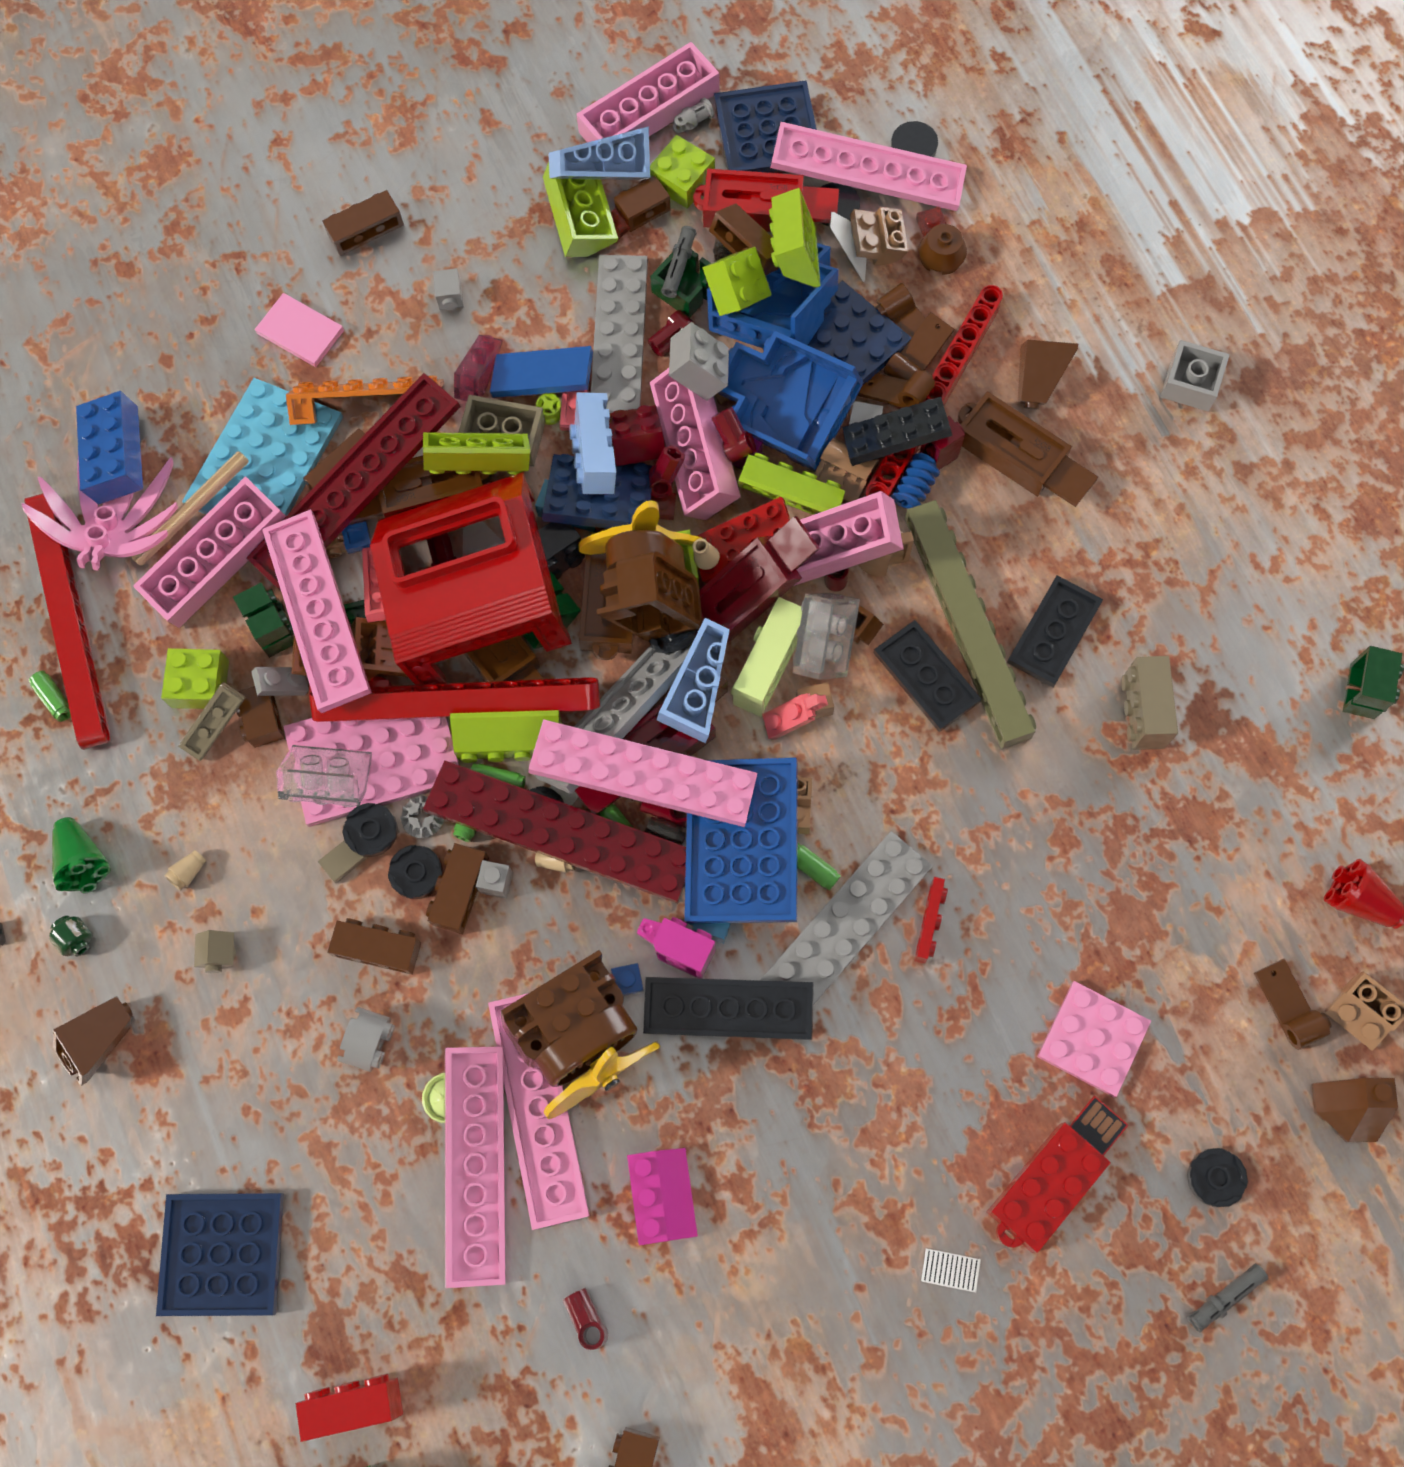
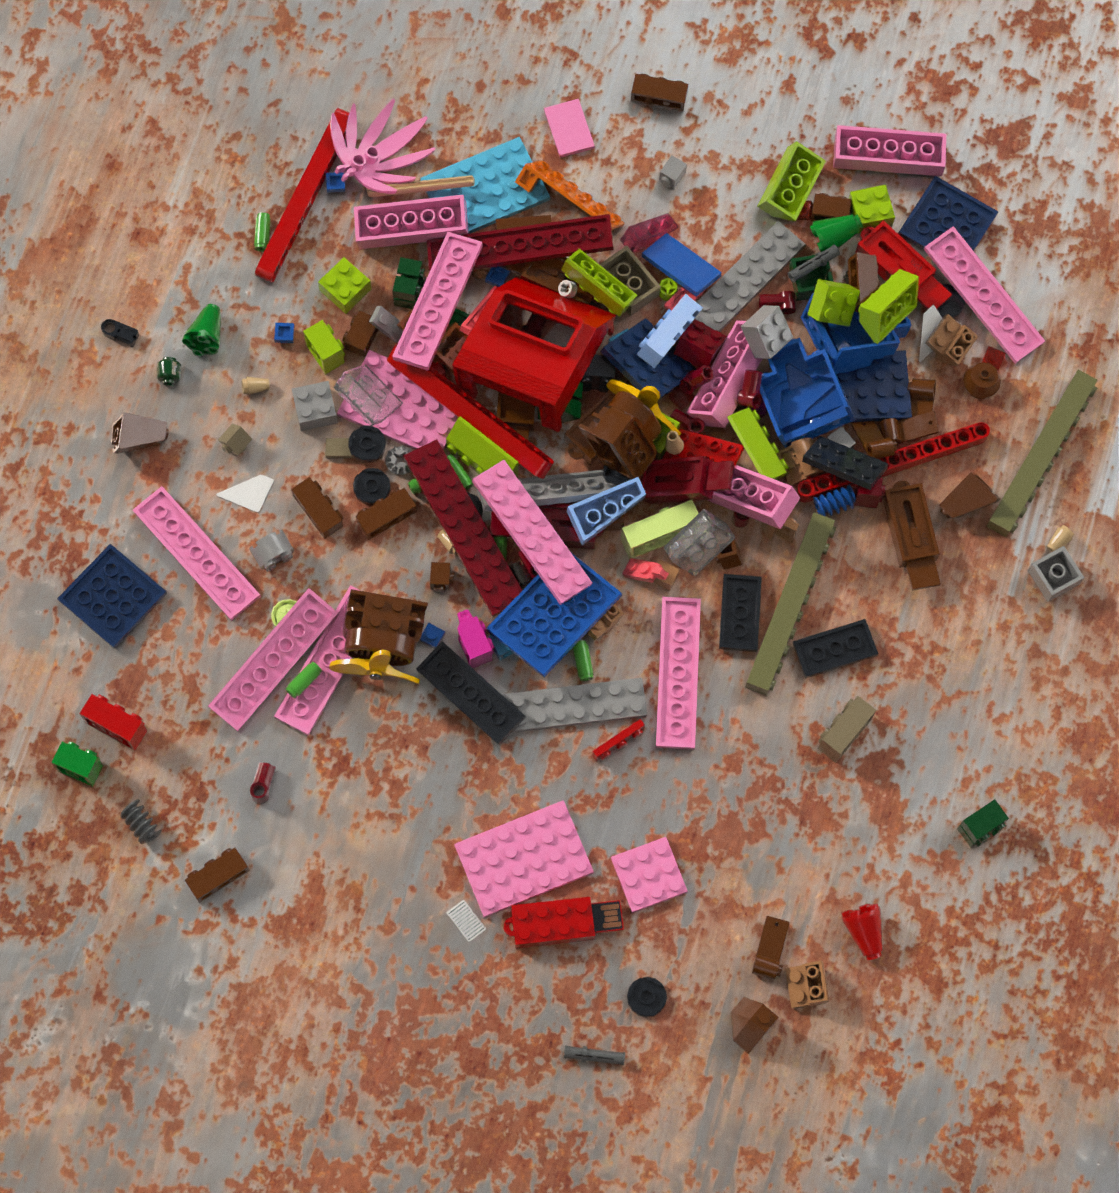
camera: 35 degrees right, 0 degrees up
blue brick [76,390,143,505] -> none
dark tan tile [178,682,246,761] -> none
light grey brick [476,860,513,899] -> none
light blue wedge [549,126,650,180] -> none
dark pink slope [627,1148,698,1245] -> none
light grey piece [673,97,714,133] -> none
black tile [891,121,938,157] -> none
none -> bright pink plate [133,486,261,621]
none -> white sticker [216,475,274,512]
none -> blue plate [274,323,295,343]
none -> bright green piece [285,661,322,698]
none -> light grey brick [292,381,338,431]
none -> lime brick [303,320,345,374]
none -> blue plate [326,172,345,193]
none -> reddish brown brick [430,562,454,593]
none -> bright pink plate [454,800,594,918]
none -> white bush [558,280,577,298]
none -> bright pink plate [656,597,701,750]
none -> dark red piece [670,409,705,435]
none -> green cone [810,214,864,252]
none -> olive brick [986,369,1098,537]
none -> tan cone [1046,525,1074,552]

